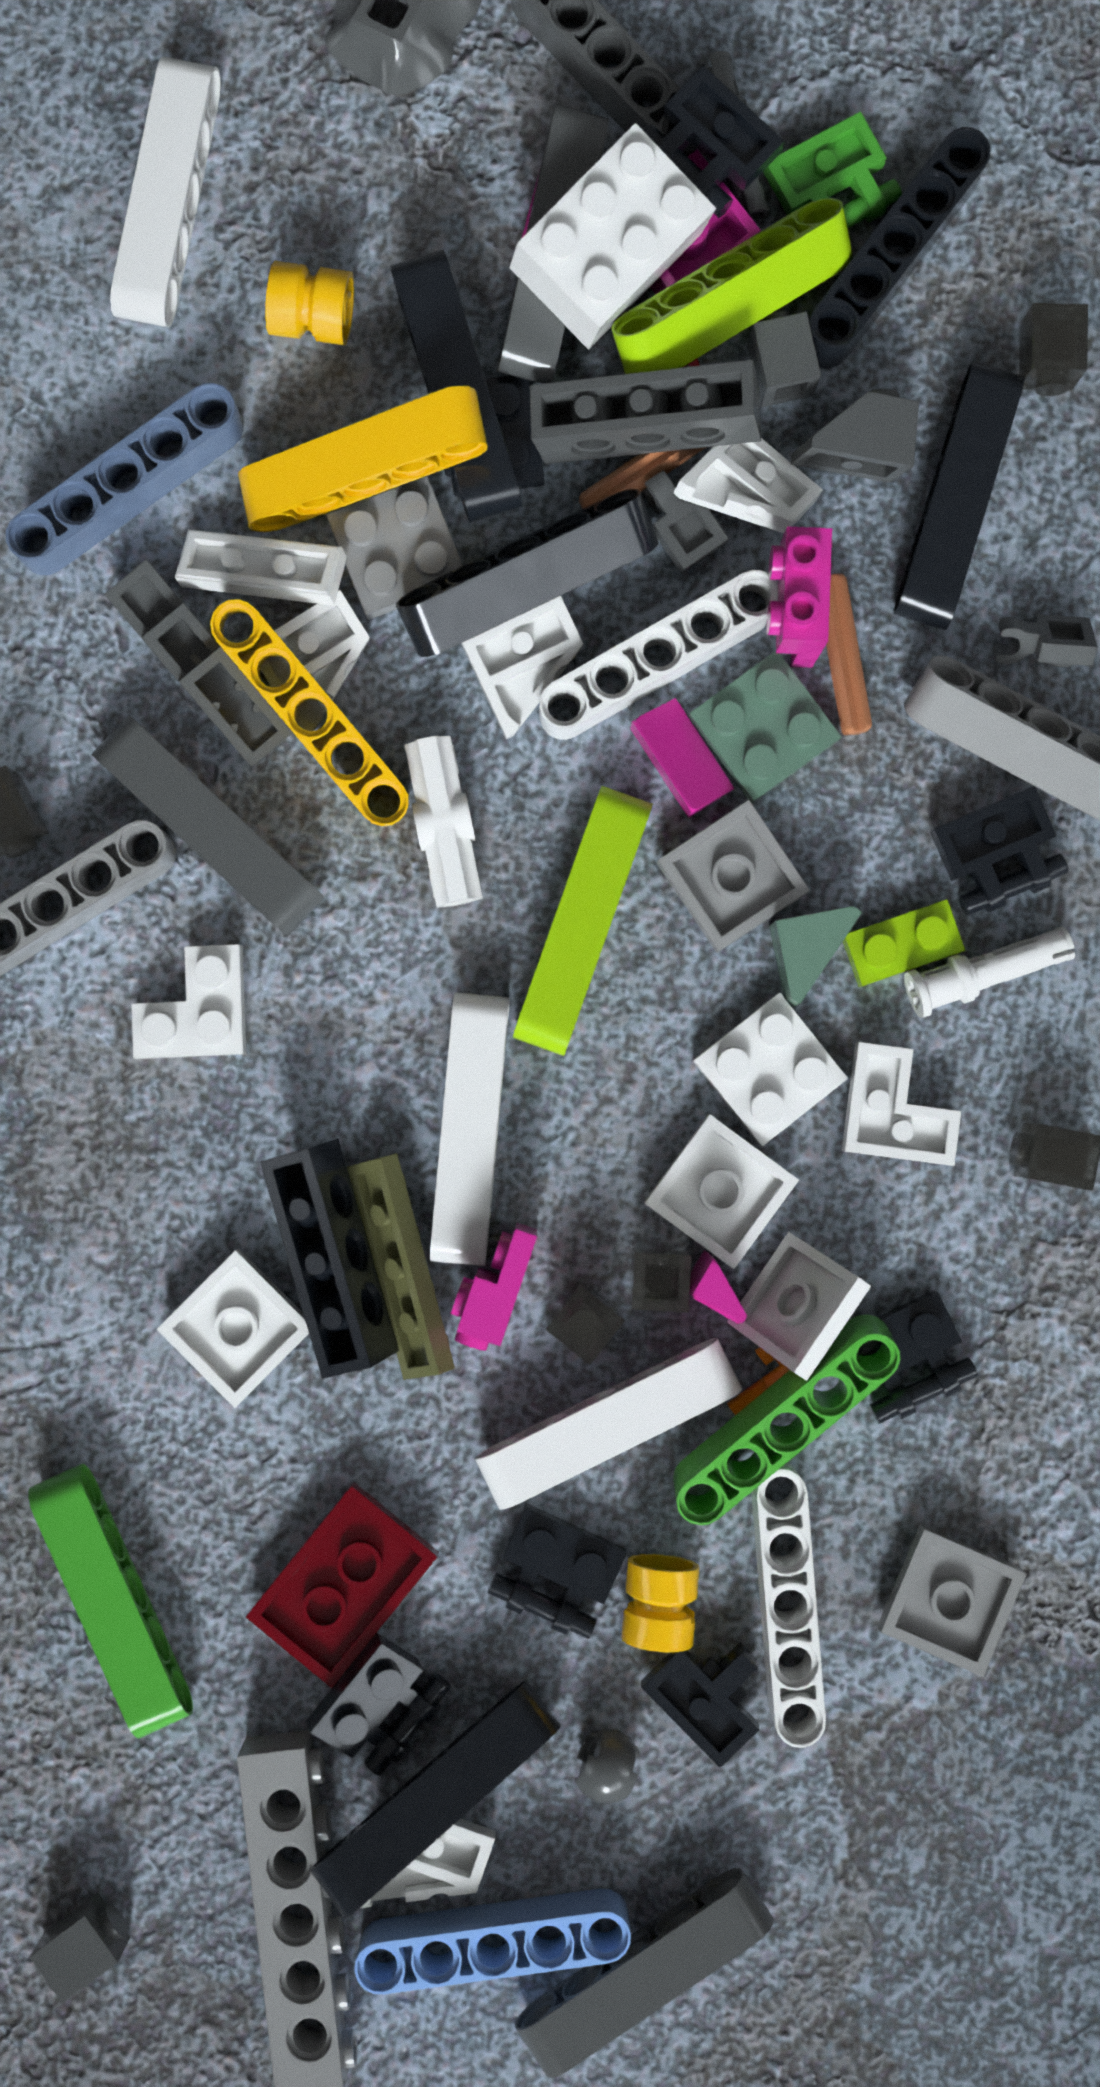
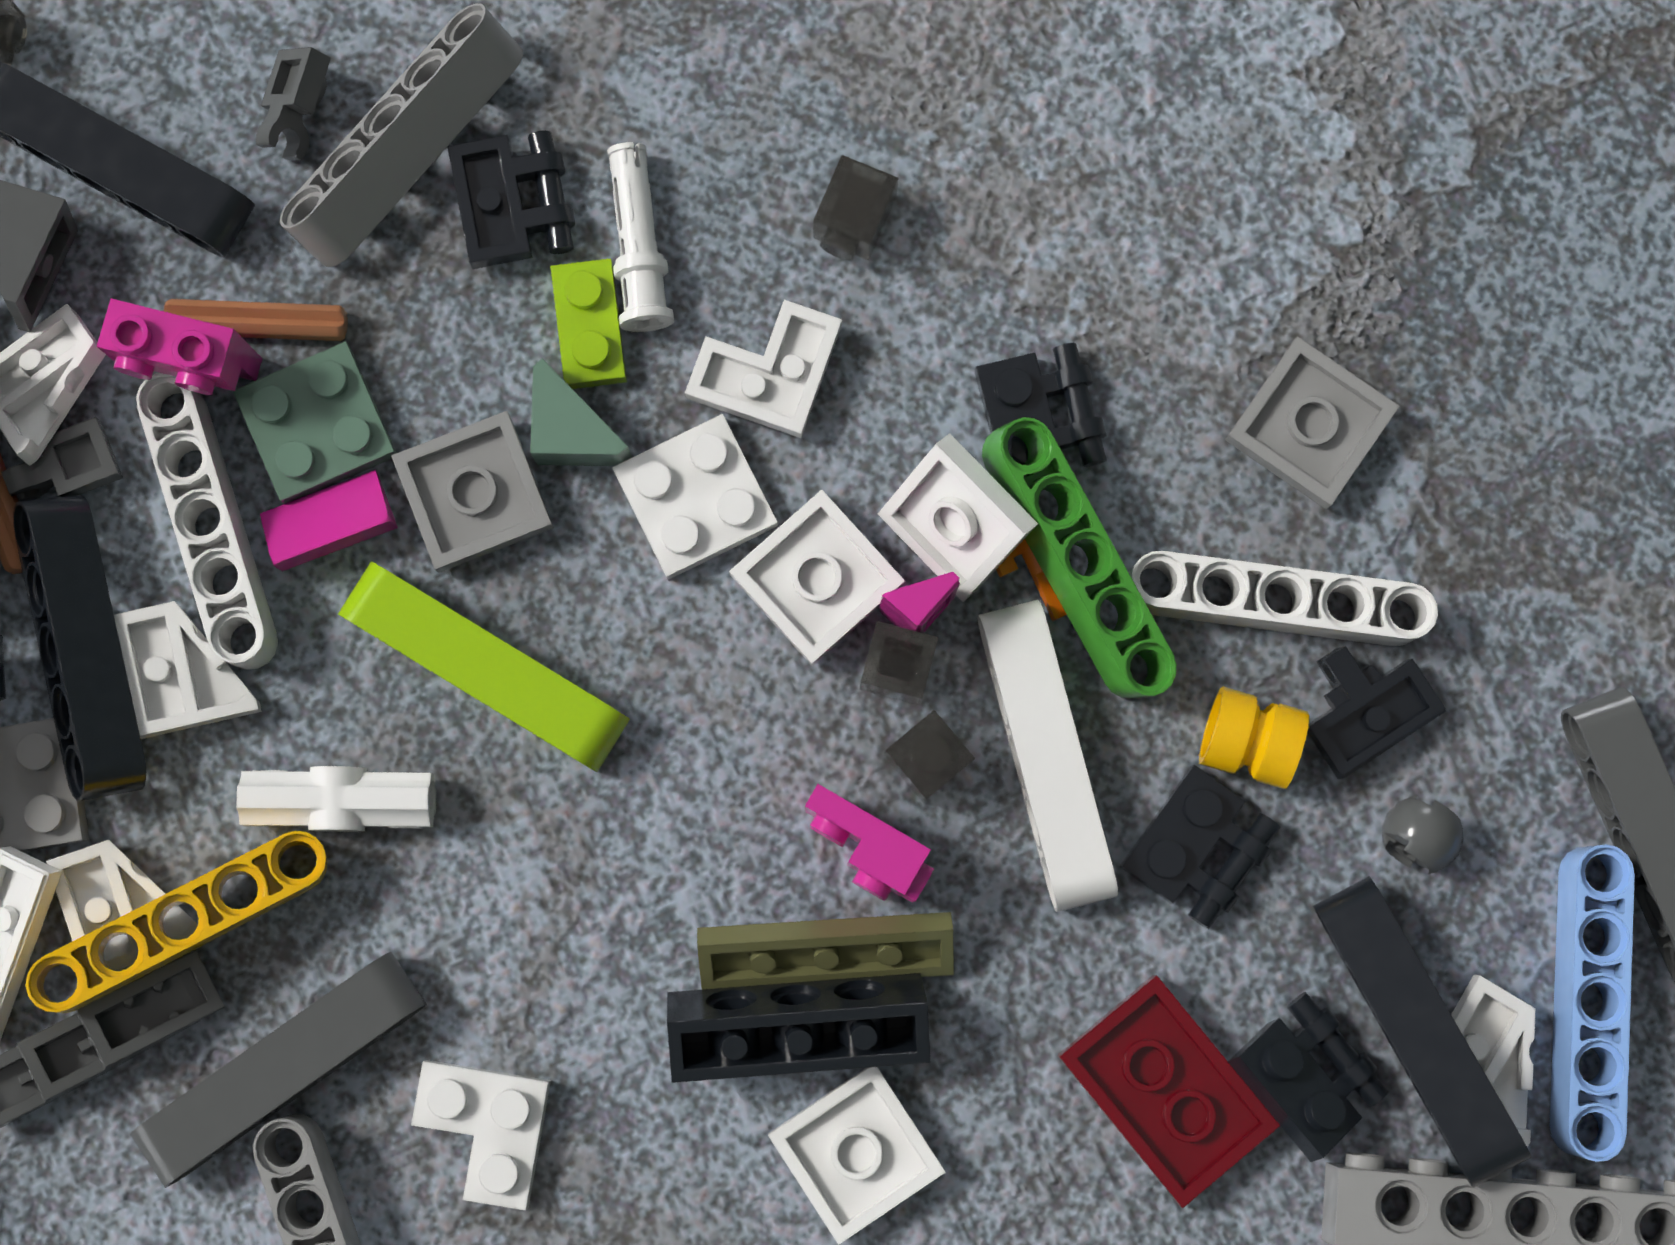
camera: 75 degrees left, 5 degrees down
white beam [430,992,510,1266] -> none

